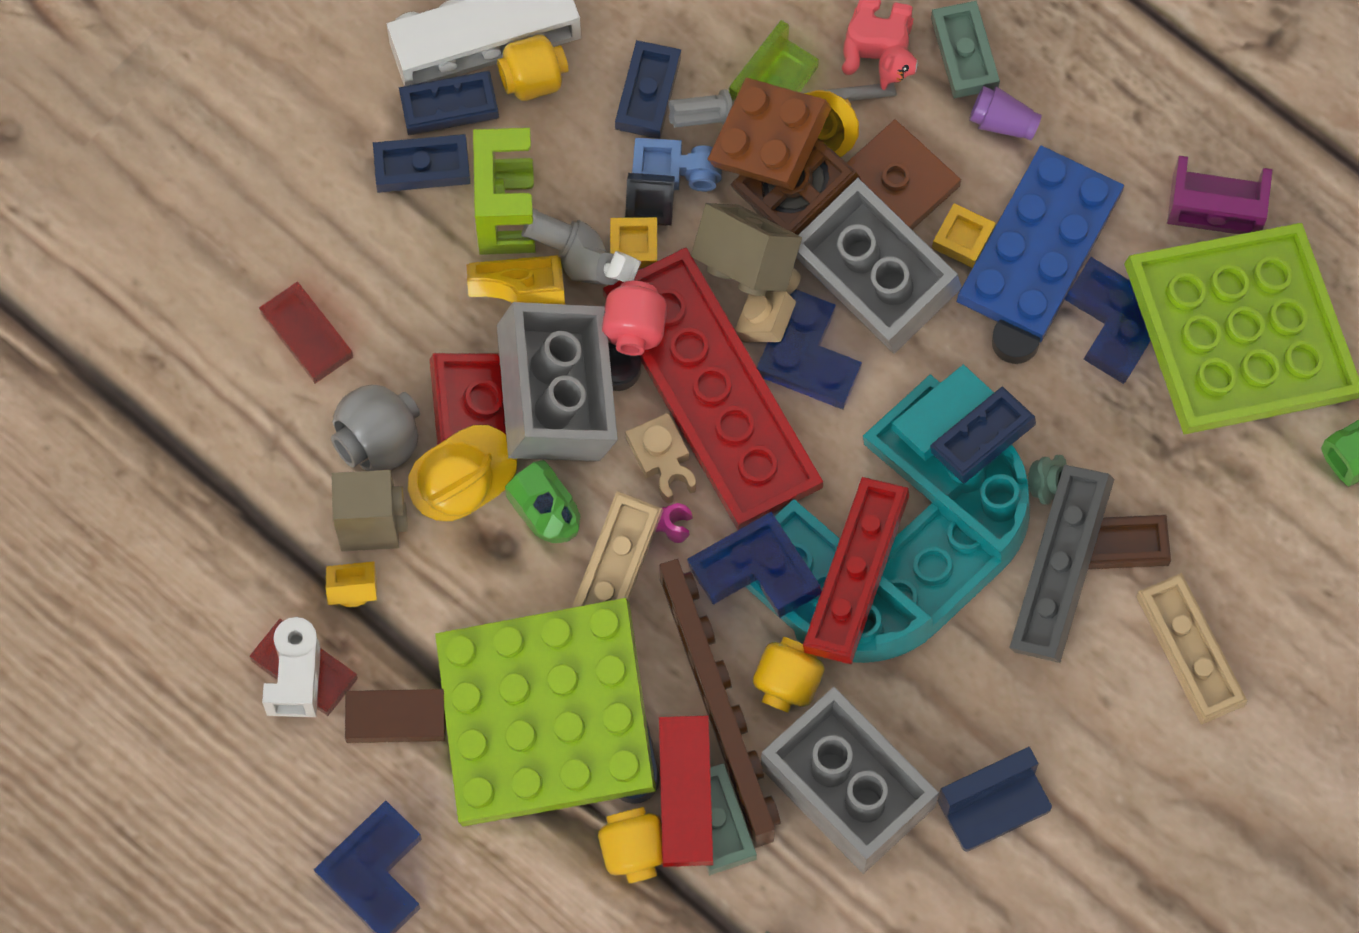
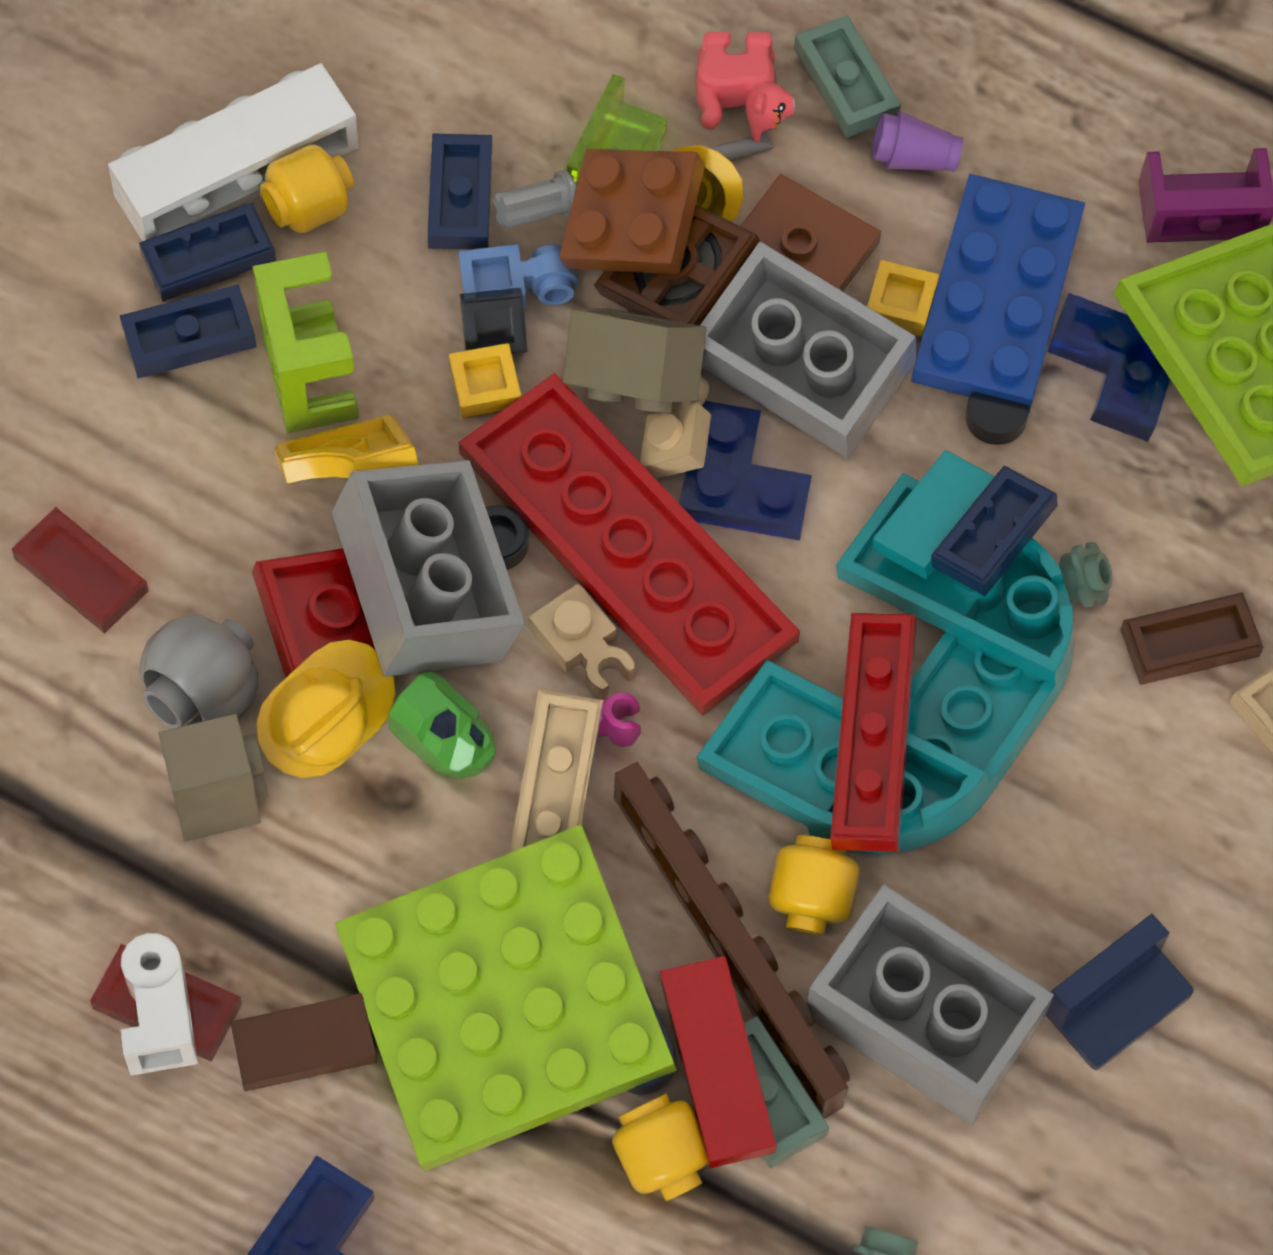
camera: 15 degrees left, 5 degrees down
yellow plate [326,561,377,607] -> none
light grey arm [521,208,641,285] -> none
coral head [602,281,667,356] -> none
clear blue plate [687,512,822,618] -> none
dark grey plate [1009,465,1115,663] -> none

